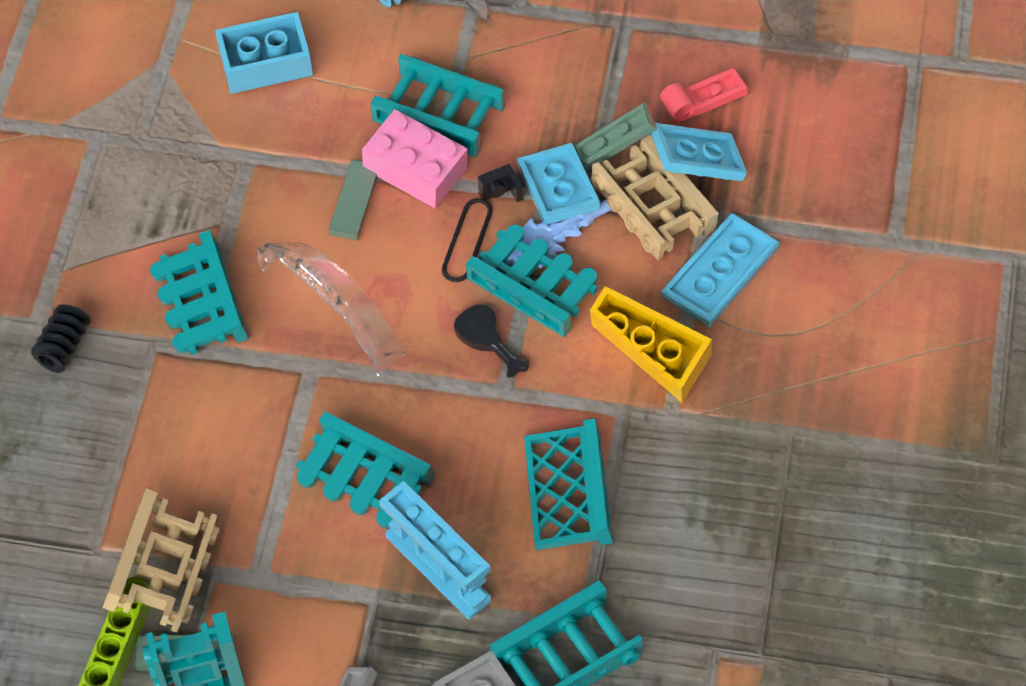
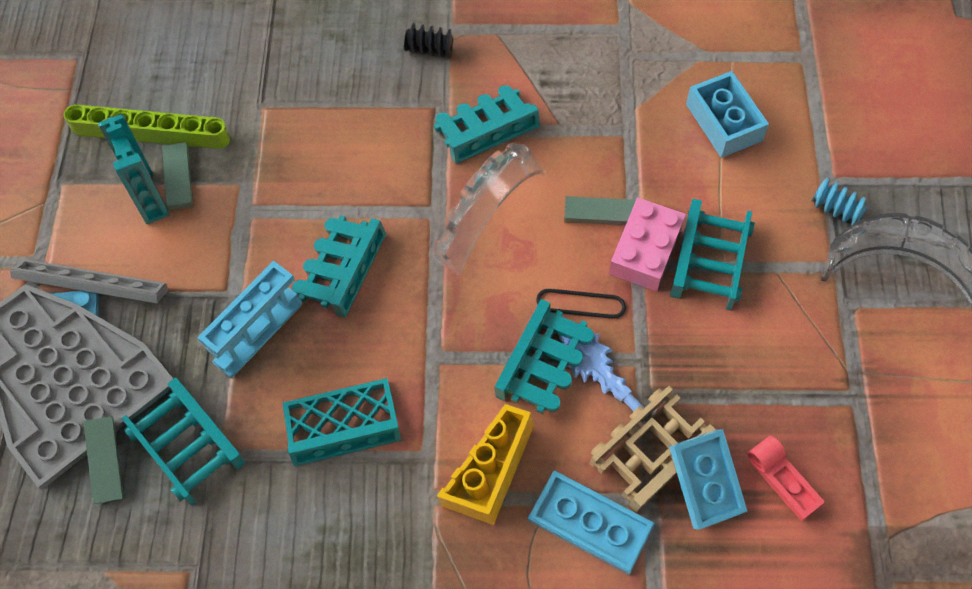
camera: 80 degrees right, 5 degrees up
tan fence [102,489,219,633] -> none
black piece [454,304,529,378] -> none
black bracket [478,164,525,202] -> none
medium azure plate [517,143,600,226] -> none
sand green tile [574,102,657,172] -> none

